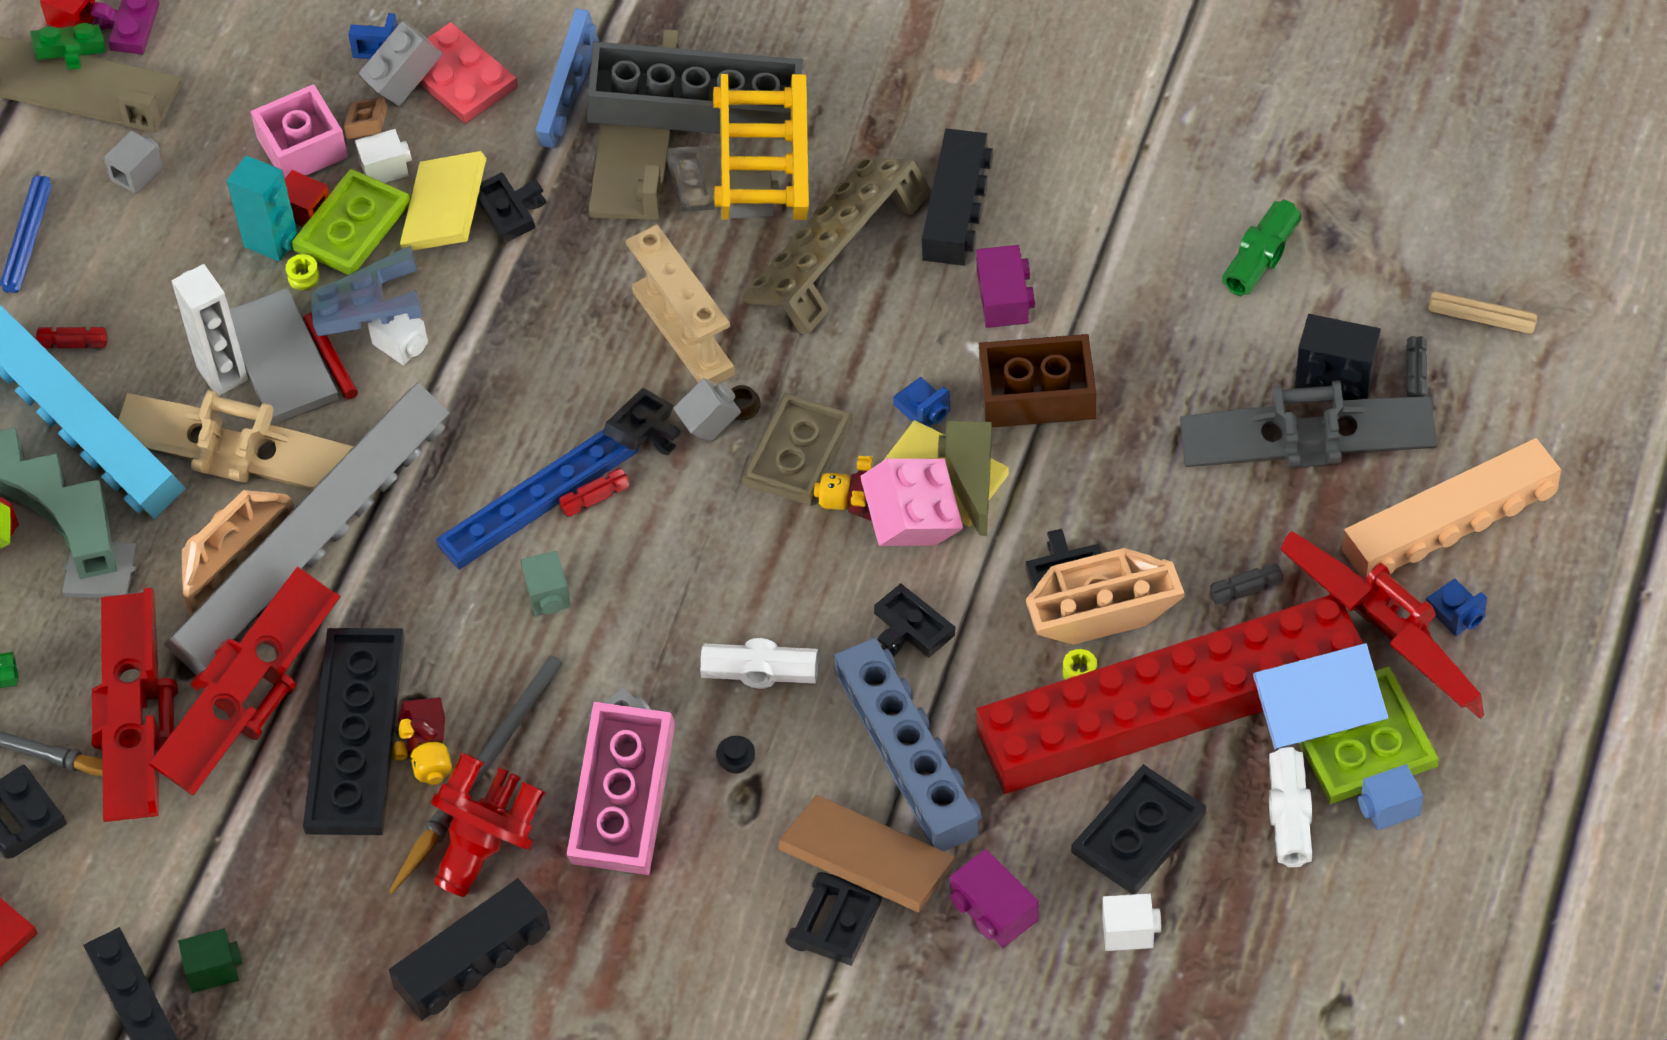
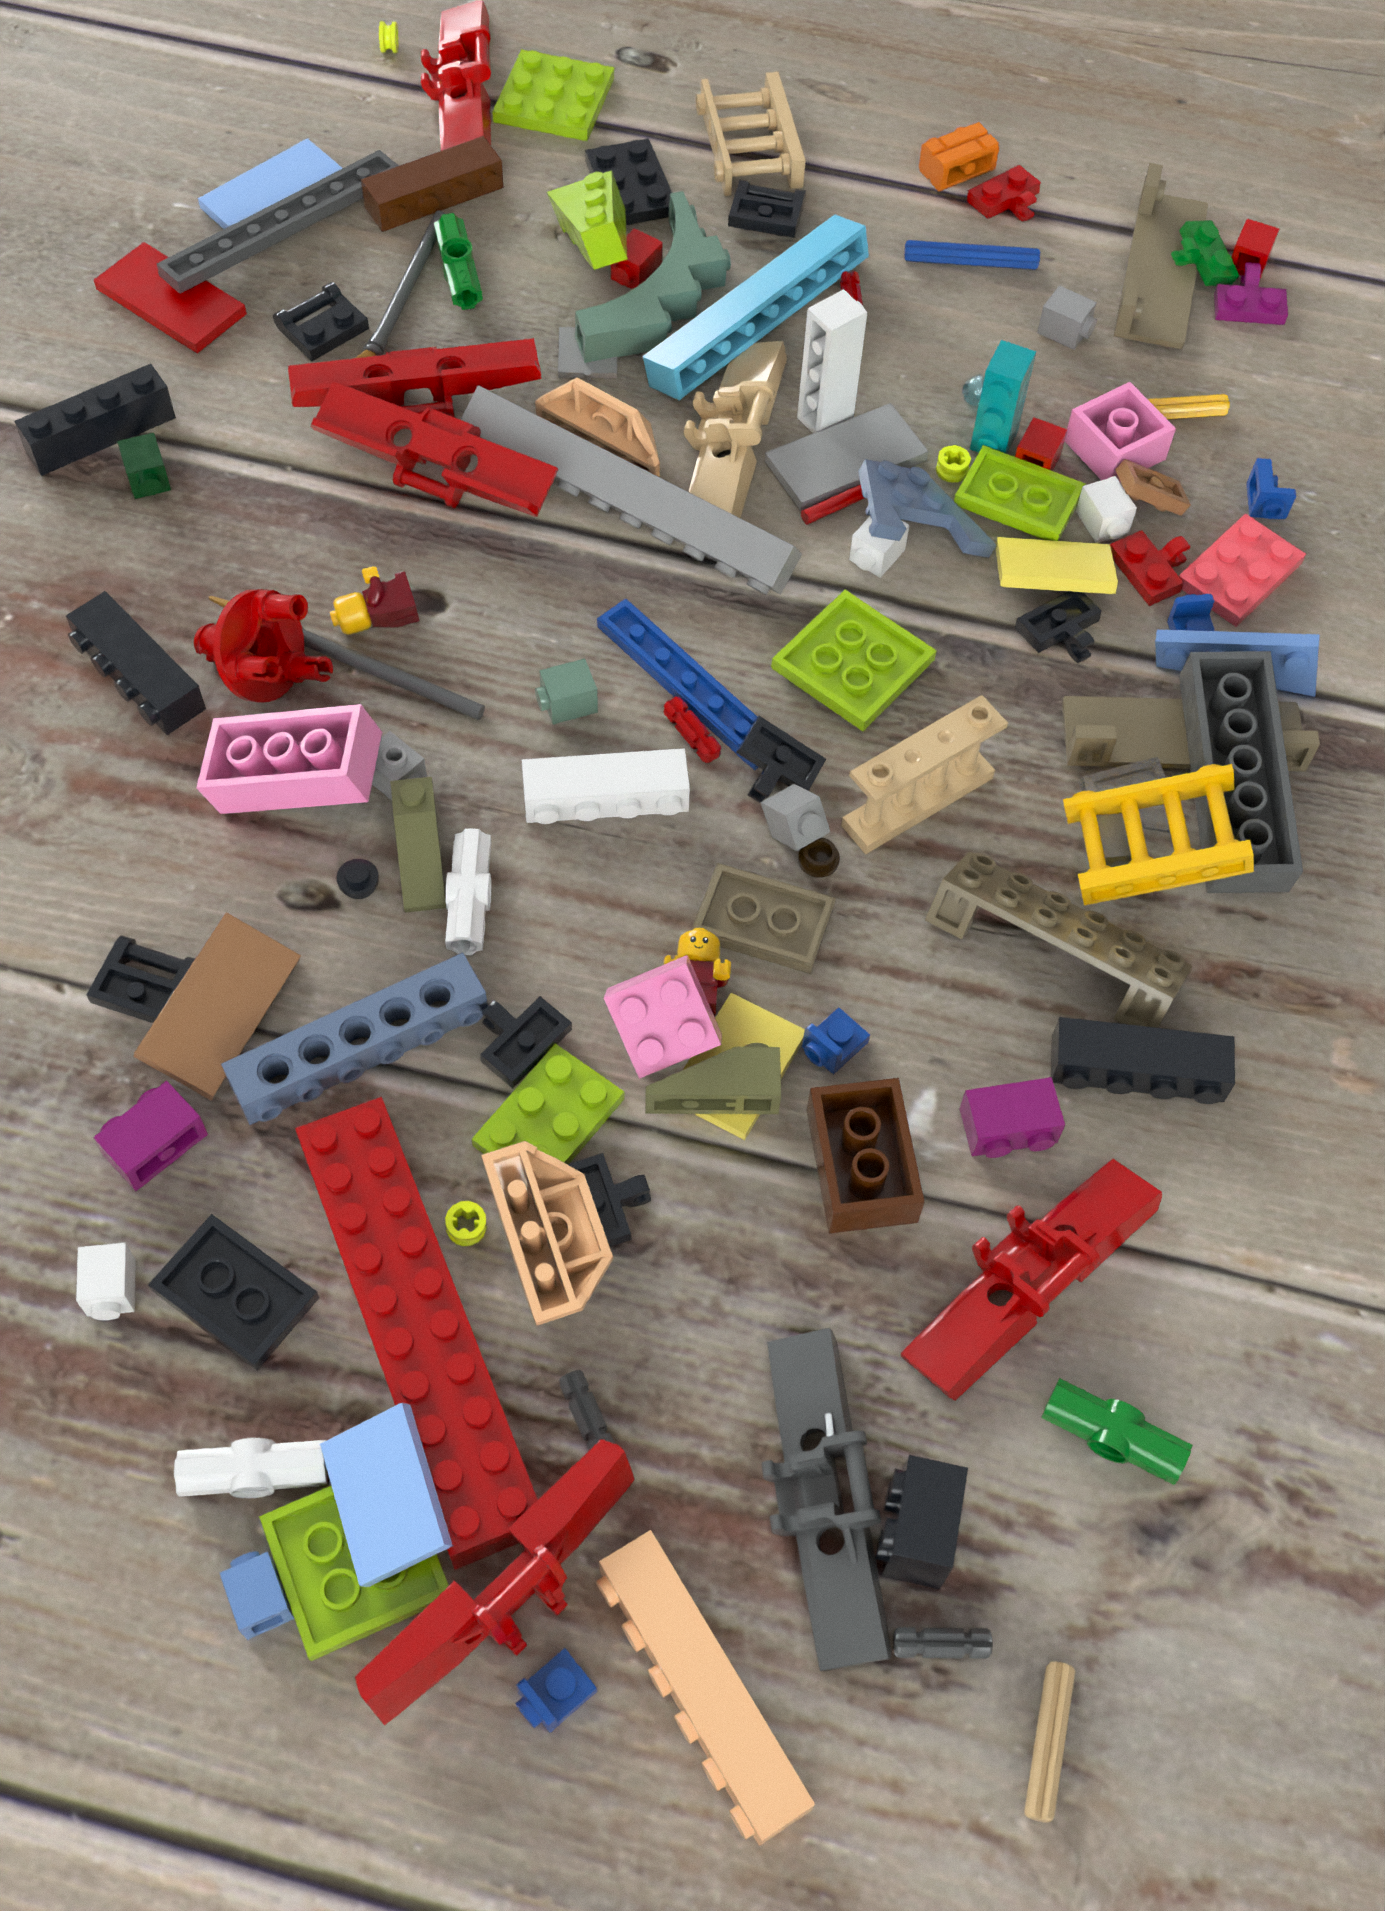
camera: 80 degrees right, 5 degrees up
black plate [303,628,405,835] -> none
light grey brick [358,21,443,106] -> none
none -> olive slope [390,777,446,913]
none -> lime plate [471,1043,625,1164]
none -> white brick [522,748,690,824]
none -> lime plate [771,590,937,731]
none -> red piece [901,1159,1162,1401]
none -> clear light blue hinge [962,373,984,406]
none -> red plate [1110,530,1191,606]
none -> yellow axle [1148,394,1230,420]
none -> blue bracket [1167,594,1215,631]

